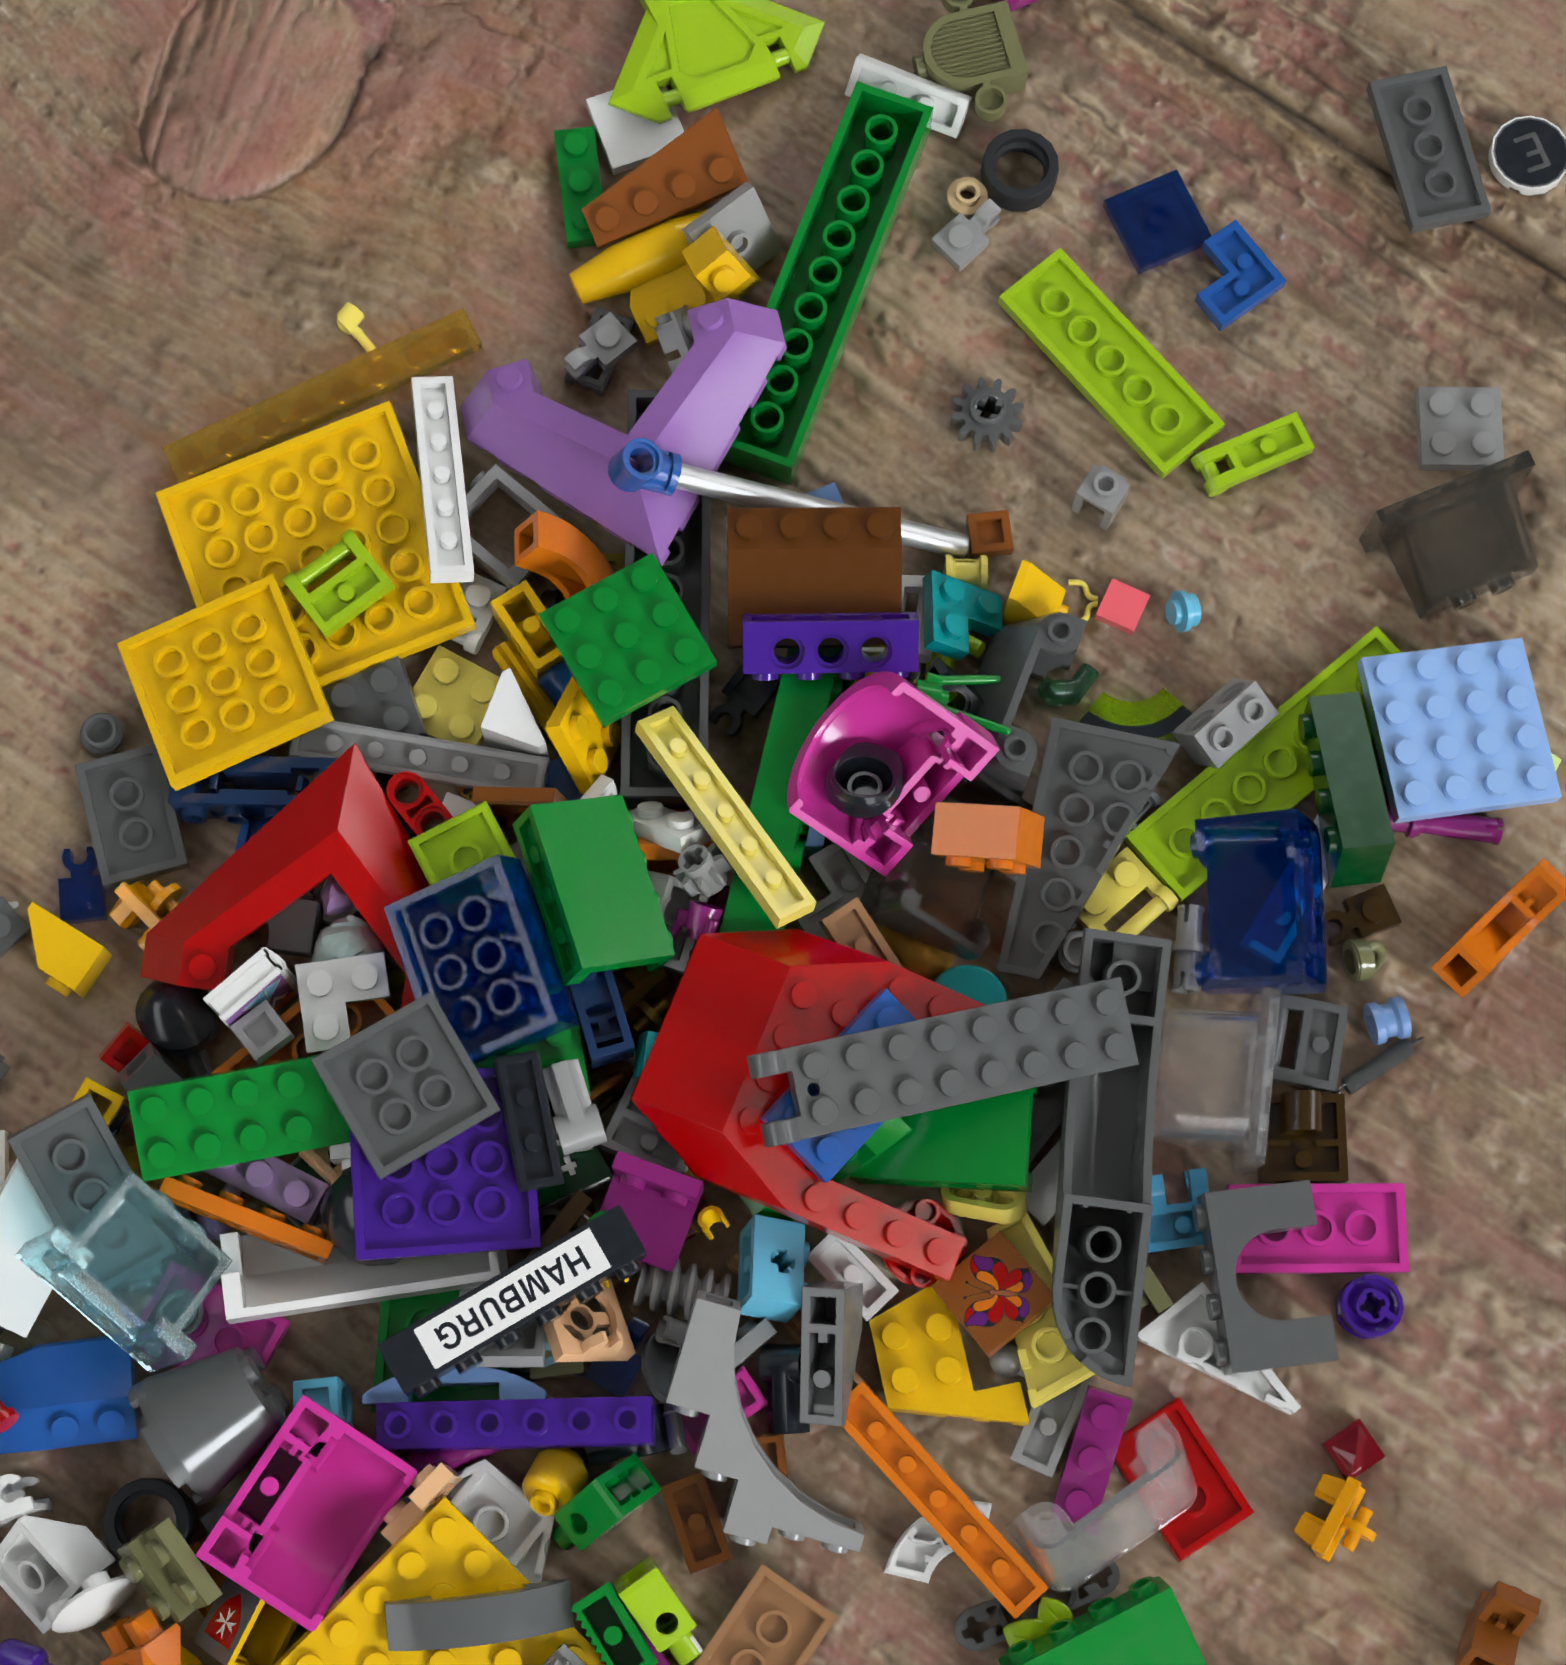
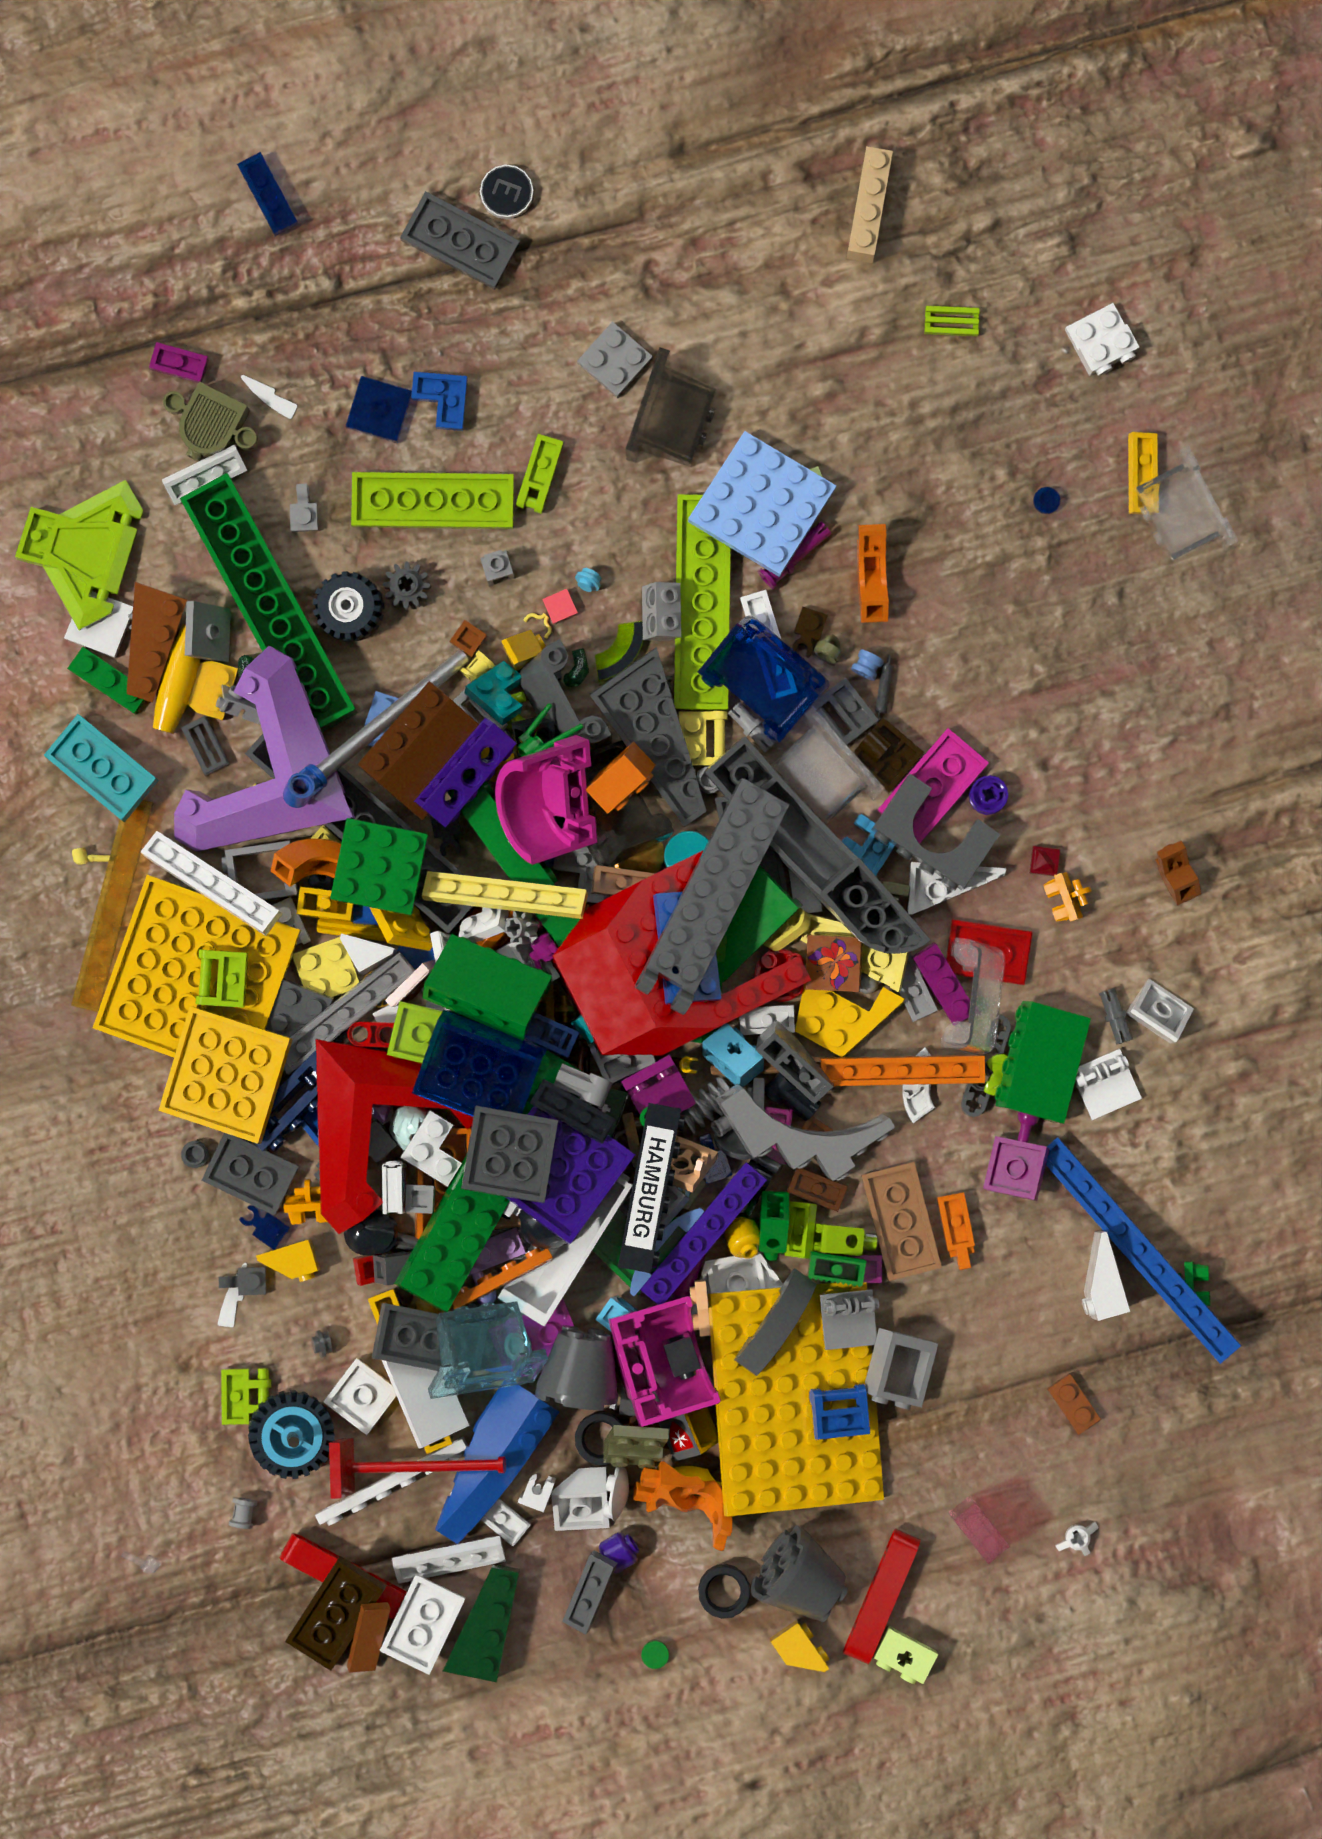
camera: 45 degrees left, 10 degrees up
light grey plate [564,312,637,381] -> none
yellow slope [681,225,762,301] -> none
black hat [824,742,903,819] -> none
tan plate [947,177,988,217] -> none
black tyre [980,129,1059,212] -> none
dark green wedge [1298,692,1395,888] -> none
none -> teal plate [44,714,159,822]
none -> white sticker [241,375,297,419]
none -> black wheel [313,571,385,642]
none -> black brick [662,1332,701,1380]
none -> lime plate [784,1201,817,1259]

